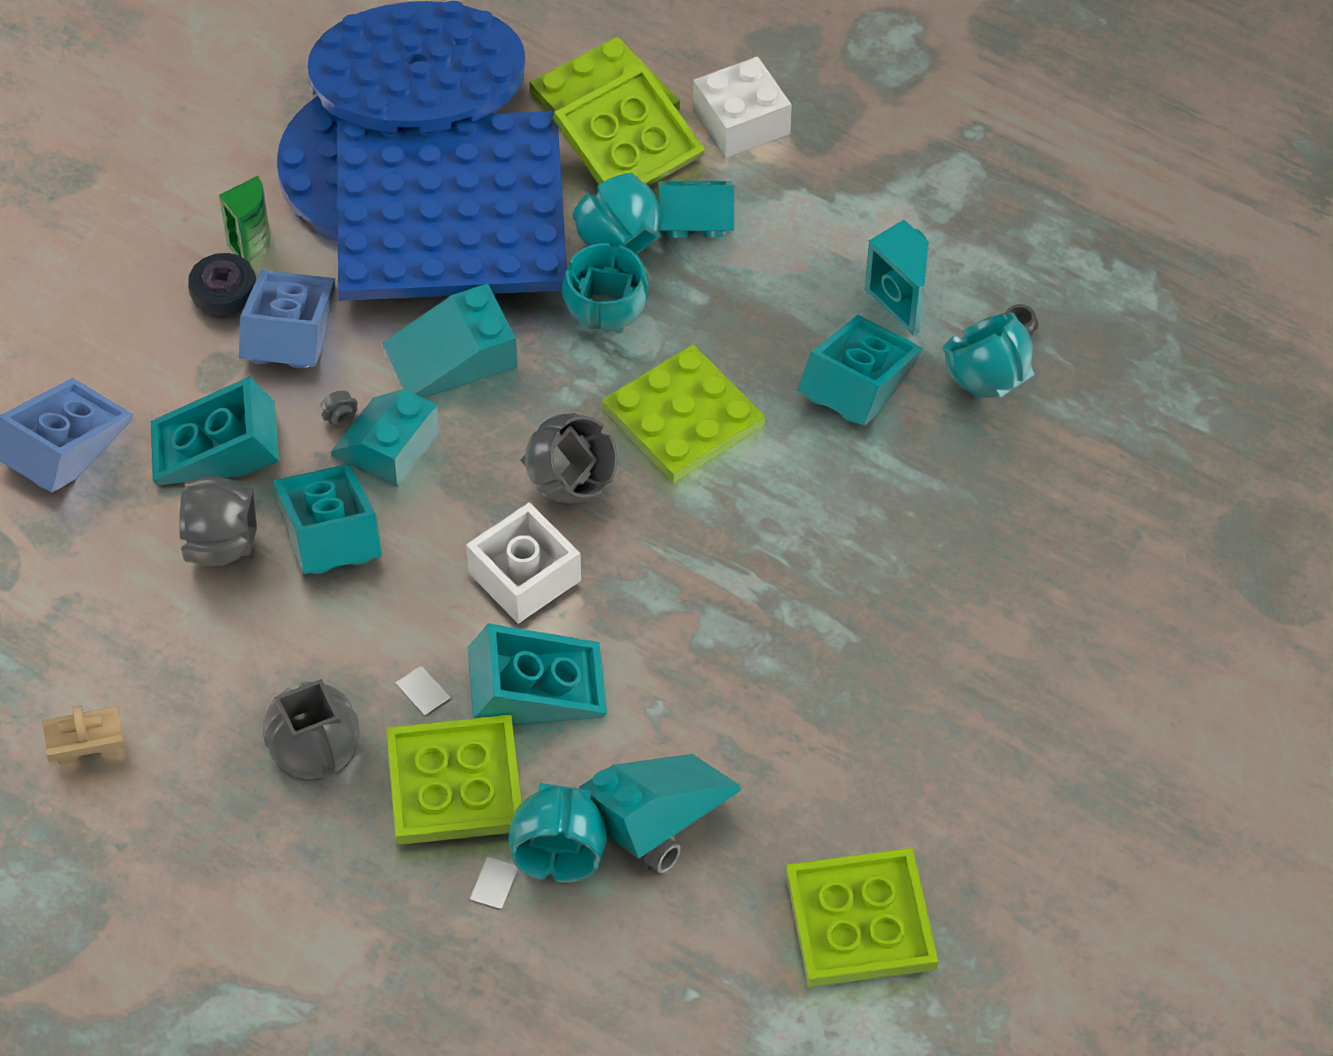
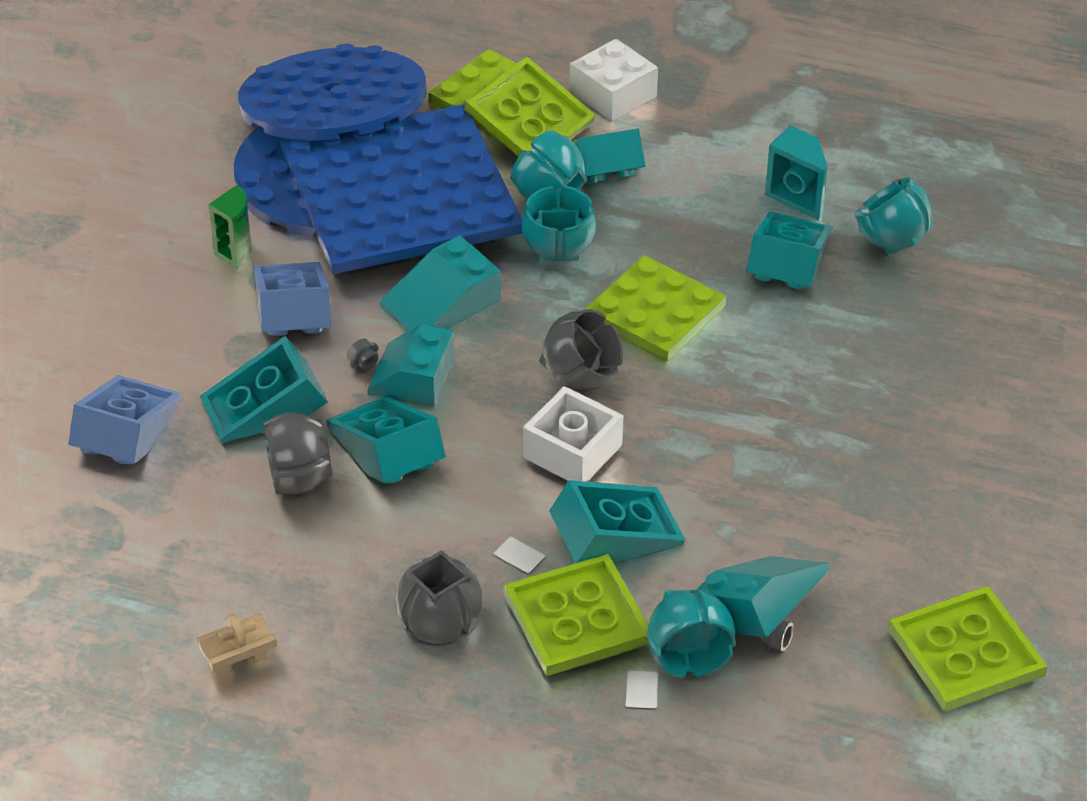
camera: 15 degrees left, 10 degrees down
black wheel [188,253,256,316] -> none

